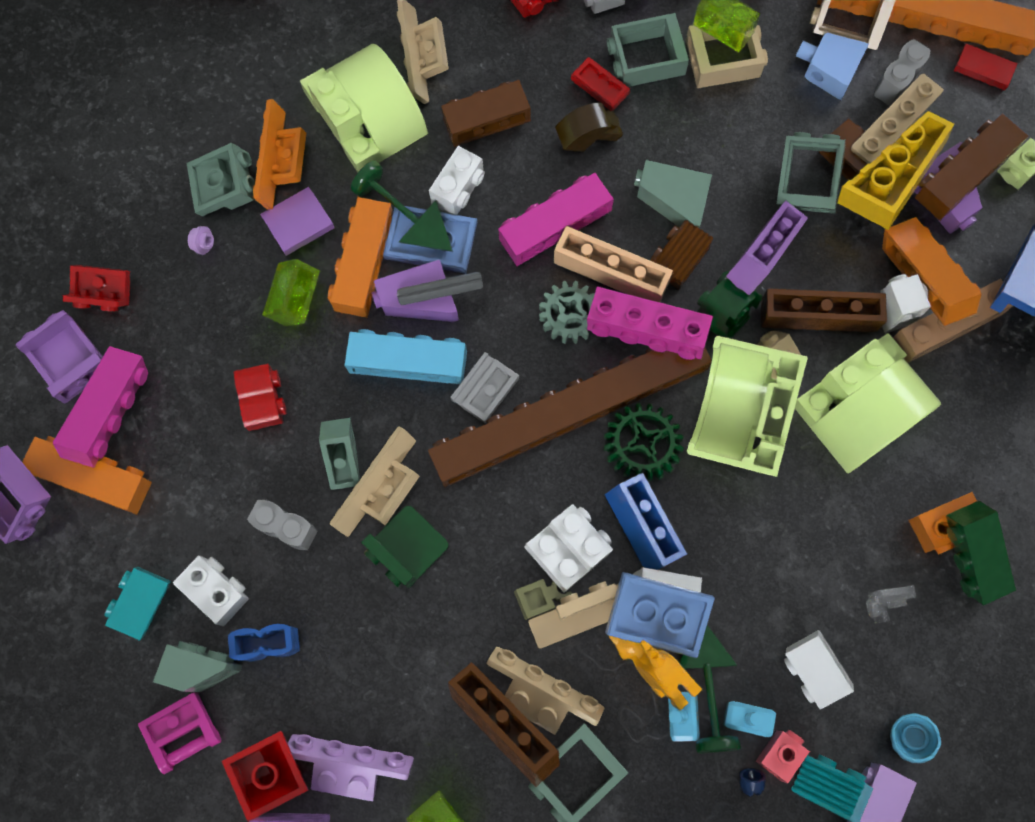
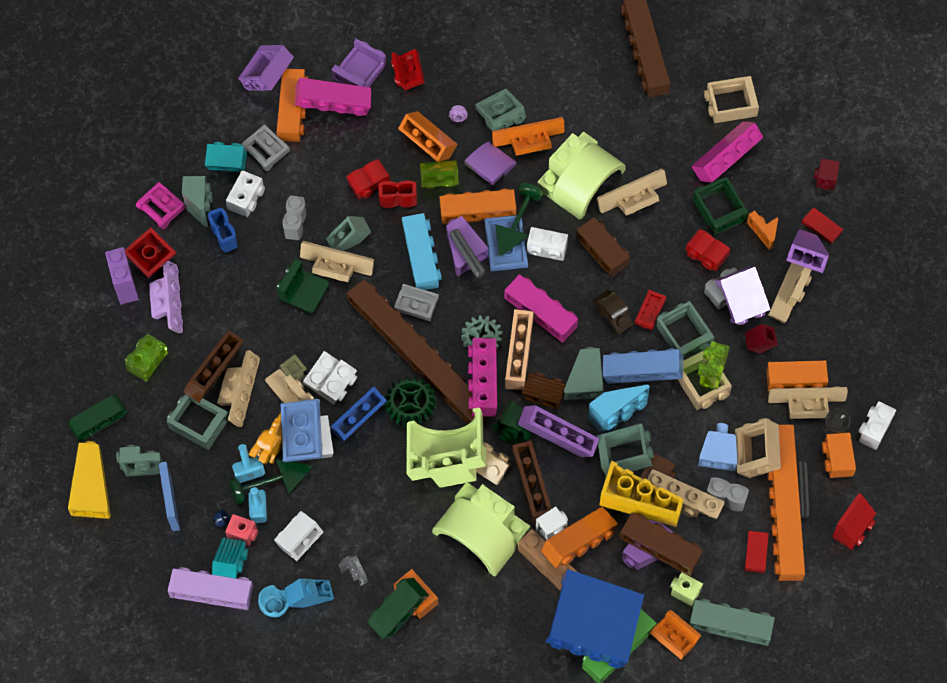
camera: 70 degrees right, 10 degrees down
none -> light grey plate [242,124,290,171]
none -> dark azure slope [284,579,334,608]
none -> red brick [379,180,417,208]
none -> orange brick [398,111,458,162]
none -> medium azure slope [588,385,650,434]
none -> medium blue brick [603,348,683,384]

